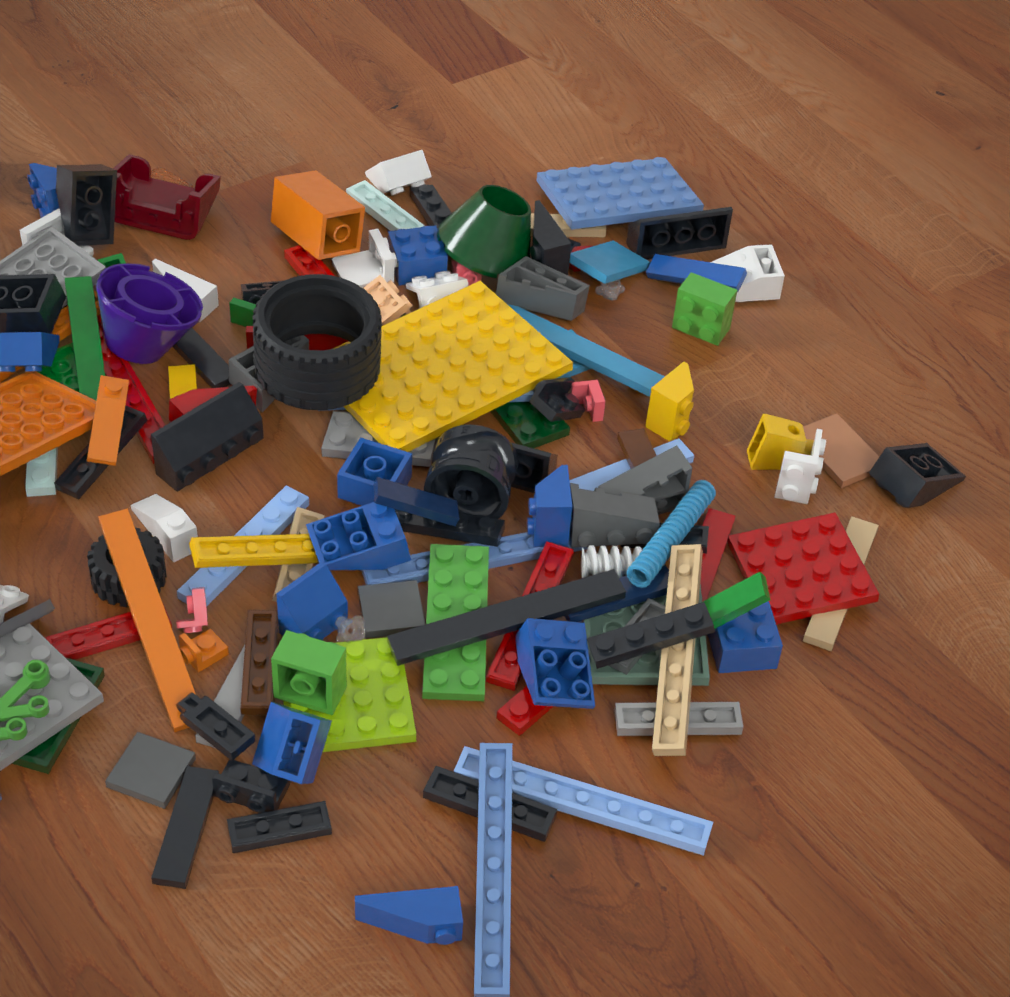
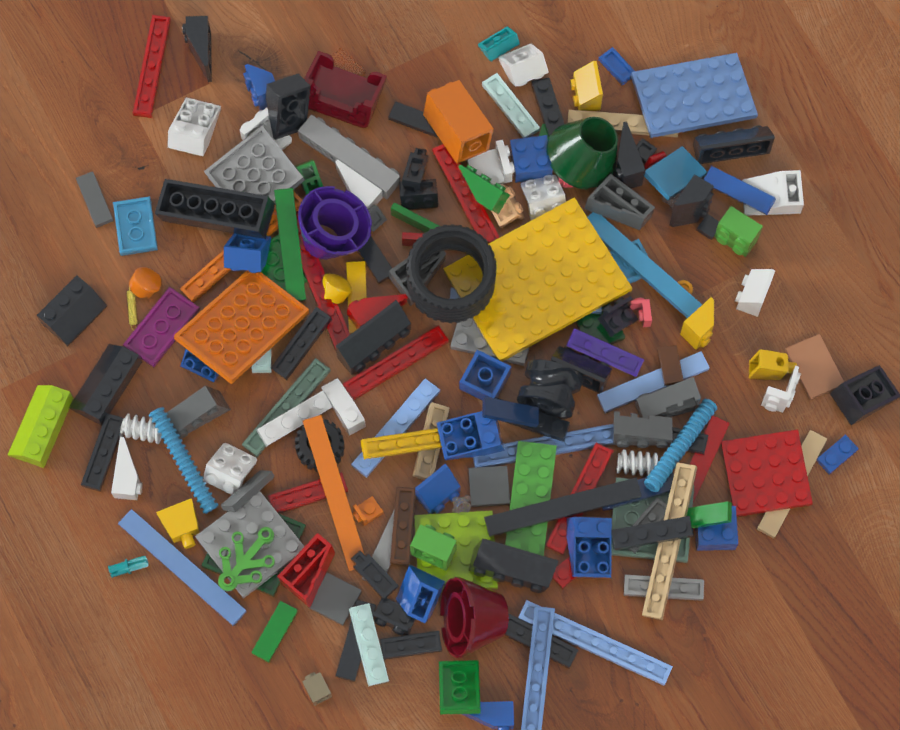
camera: 10 degrees right, 25 degrees up
orange slope [87,375,129,466] -> none
coral bracket [176,587,208,633] -> none
blue slope [527,465,572,547] -> none
none -> sand green tile [242,358,331,457]
none -> green tile [251,601,298,663]
none -> white plate [257,391,333,446]
none -> red wedge [277,533,335,608]
none -> light grey brick [298,115,400,199]
none -> dark tan brick [302,672,332,706]
none -> yellow hair [323,273,351,304]
none -> red tile [342,325,449,401]
none -> light aqua plate [349,603,389,687]
none -> dark grey plate [368,205,387,232]
none -> black tile [389,102,439,138]
none -> black hinge [402,148,429,188]
none -> green tile [439,660,481,715]
none -> dark red cone [440,577,509,658]
none -> green slope [458,165,510,214]
none -> black slope [469,538,559,593]
none -> teal slope [478,26,520,61]
none -> dark purple plate [566,328,644,377]
none -> yellow slope [570,61,603,111]
none -> blue tile [598,47,635,85]
none -> black slope [669,174,714,227]
none -> black tile [696,214,719,240]
none -> white slope [735,269,775,317]
none -> blue plate [816,434,859,475]

